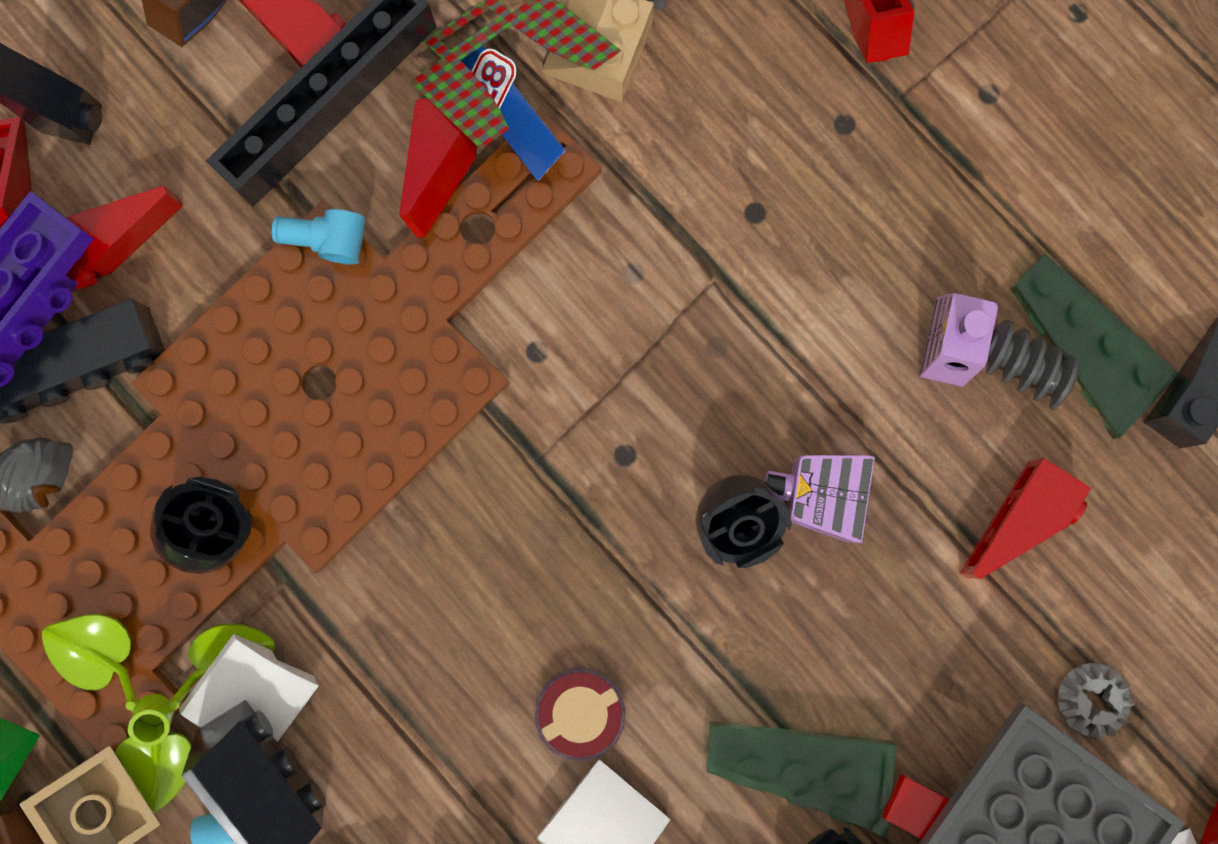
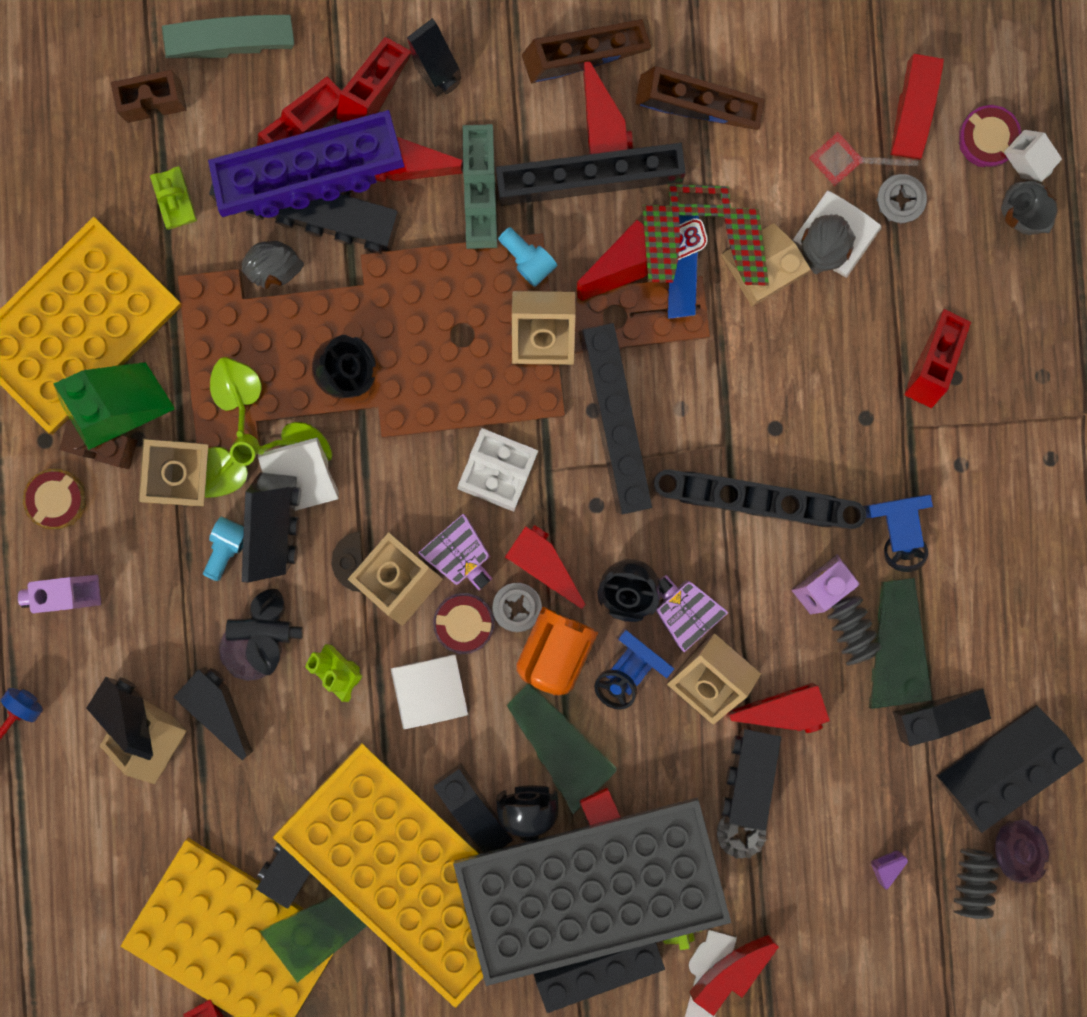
camera: 35 degrees right, 5 degrees up
none -> dark brown plate [331,531,363,592]
none -> tan slope [348,532,443,626]
none -> torso [418,514,493,590]
none -> white slope [457,428,538,512]
none -> sand green slope [462,124,497,249]
none -> light grey gear [492,583,542,632]
none -> red slope [505,525,586,609]
none -> tan slope [512,291,575,365]
none -> orange cylinder [516,607,598,695]
none -> black brick [579,323,652,515]
none -> blue piece [594,628,674,710]
none -> black beam [652,470,866,529]
none -> tan slope [667,633,761,725]
none -> black brick [721,729,781,831]
none -> blue piece [863,495,933,572]

